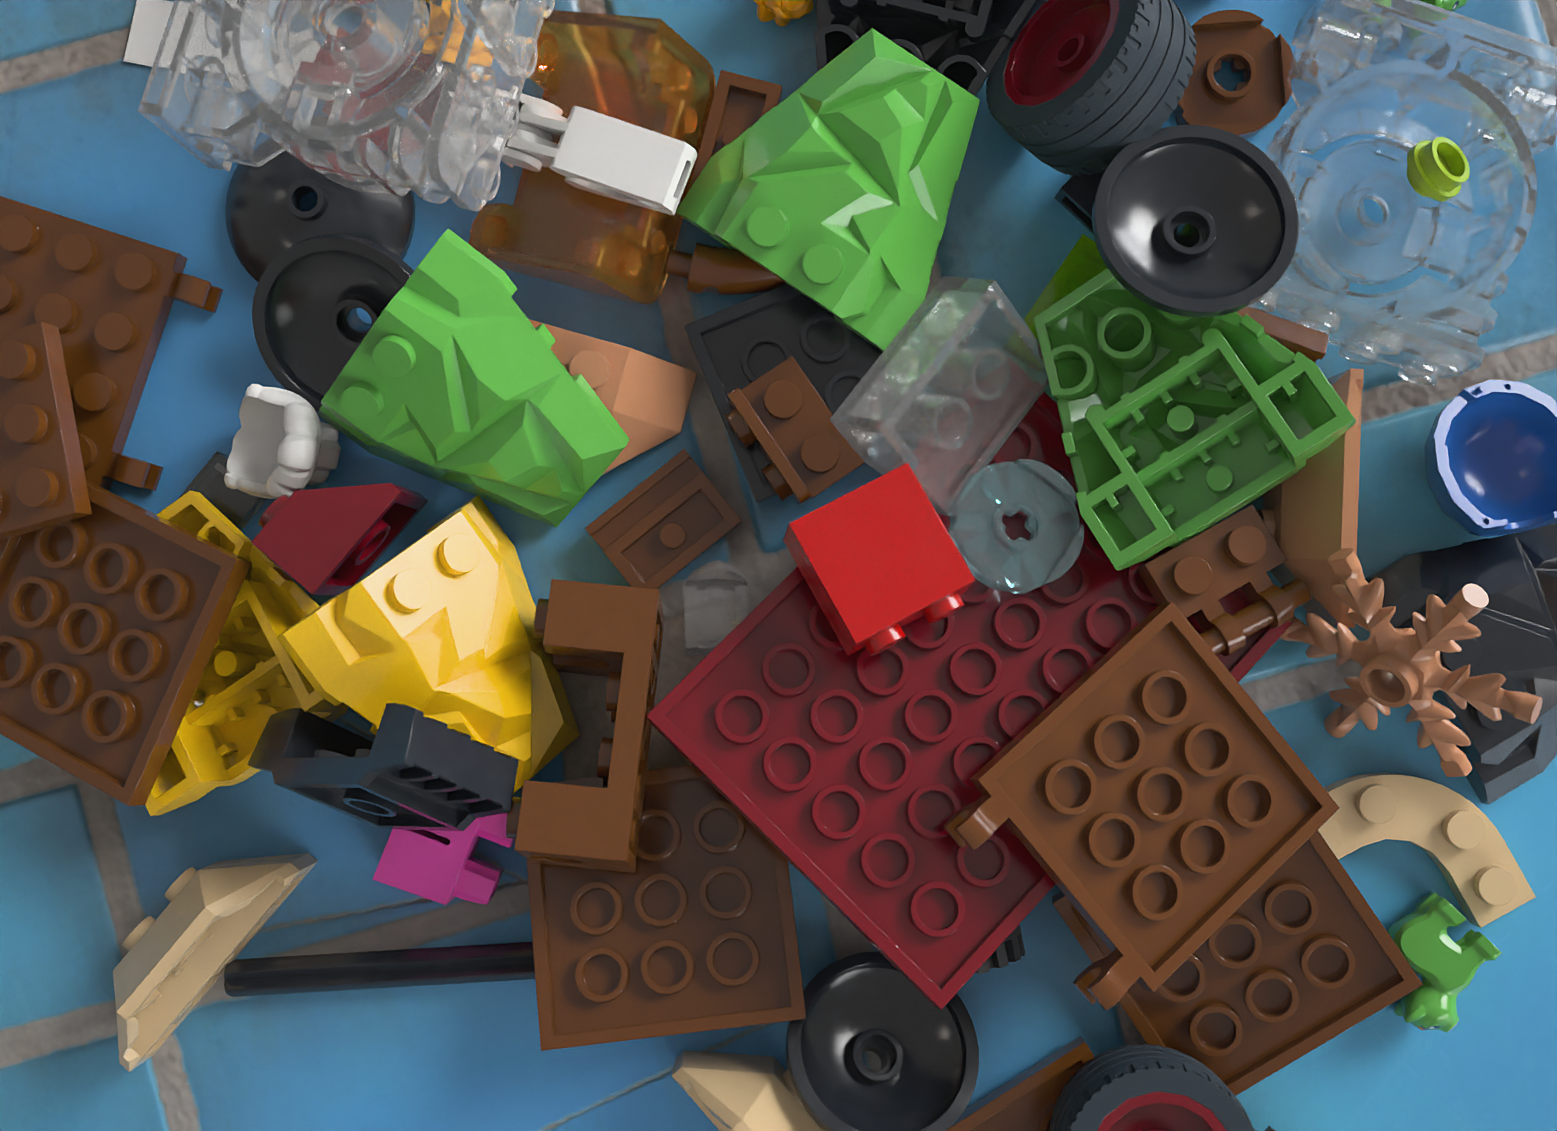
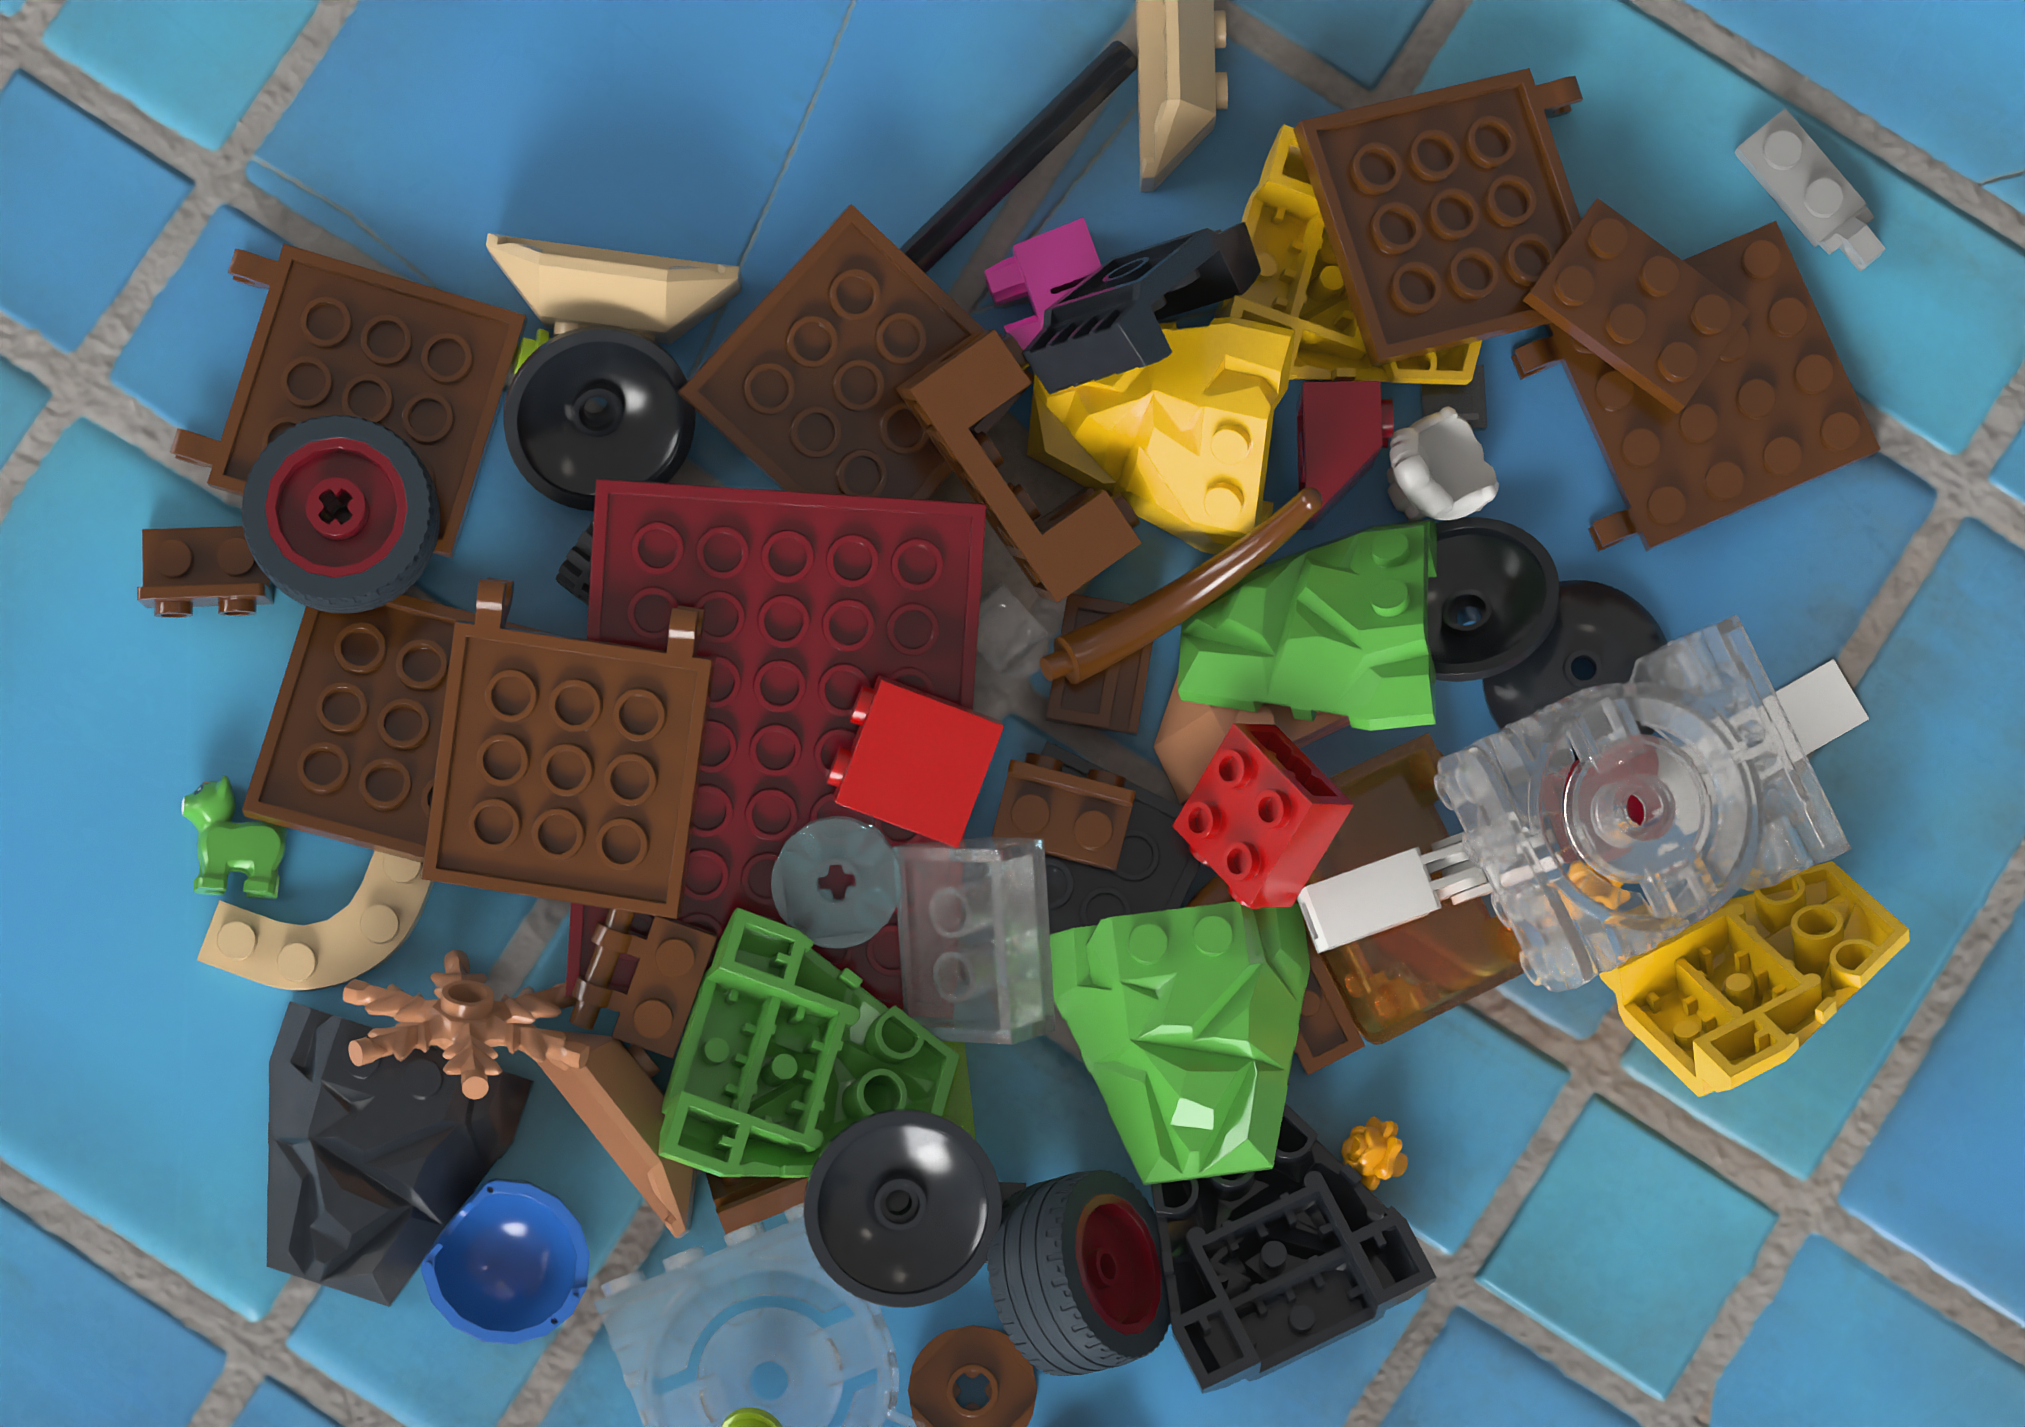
camera: 140 degrees right, 5 degrees down
none -> reddish brown animal [1039,487,1323,684]
none -> red brick [1172,723,1354,909]

